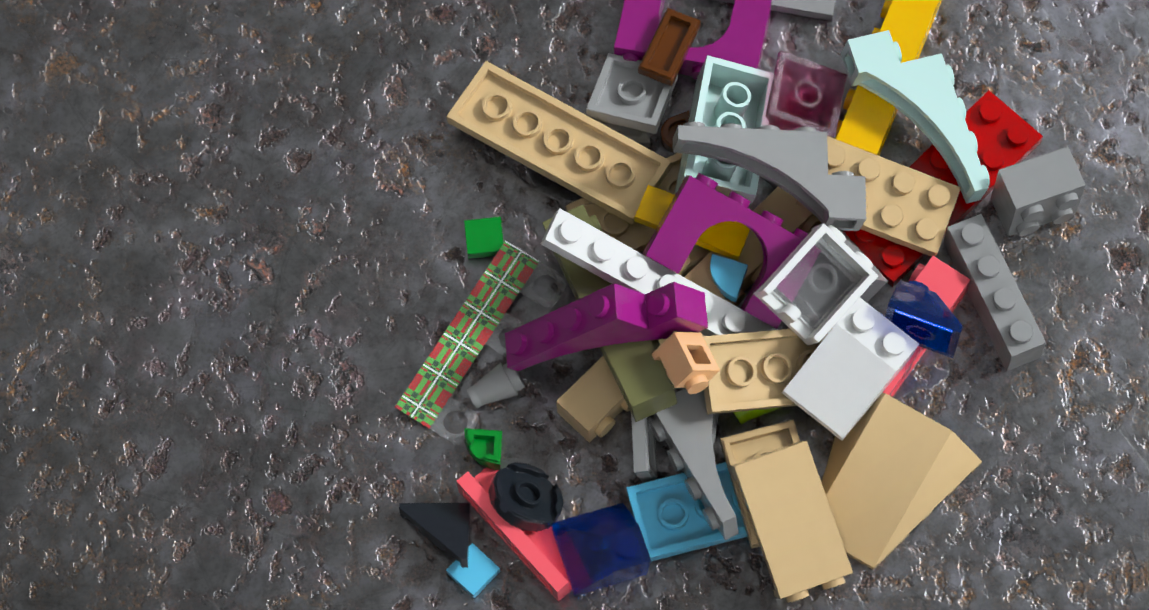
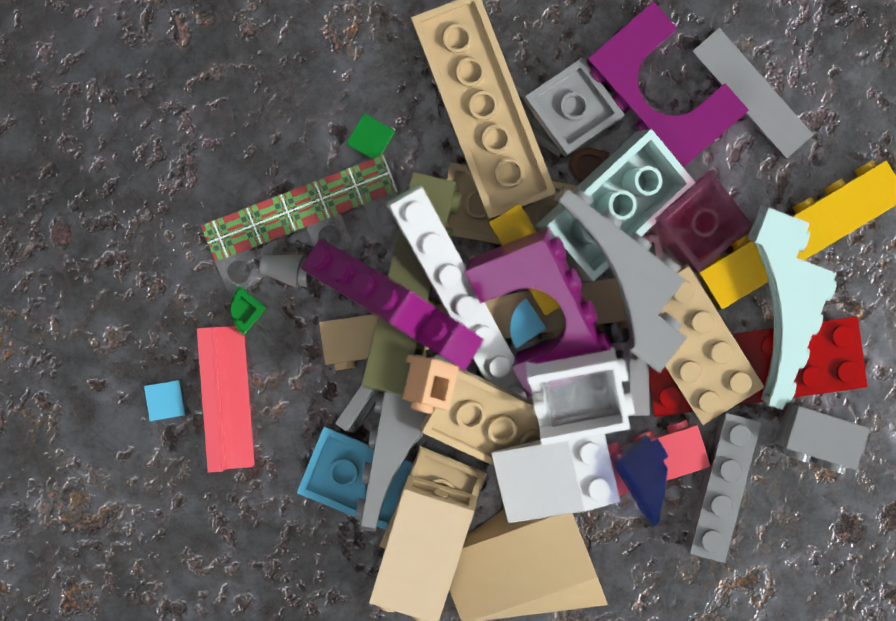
camera: 35 degrees right, 20 degrees up
black tile [399,503,470,568] -> none
black tile [488,462,564,532] -> none
clear blue slope [550,502,651,596] -> none
reddish brown tile [638,8,701,86] -> none

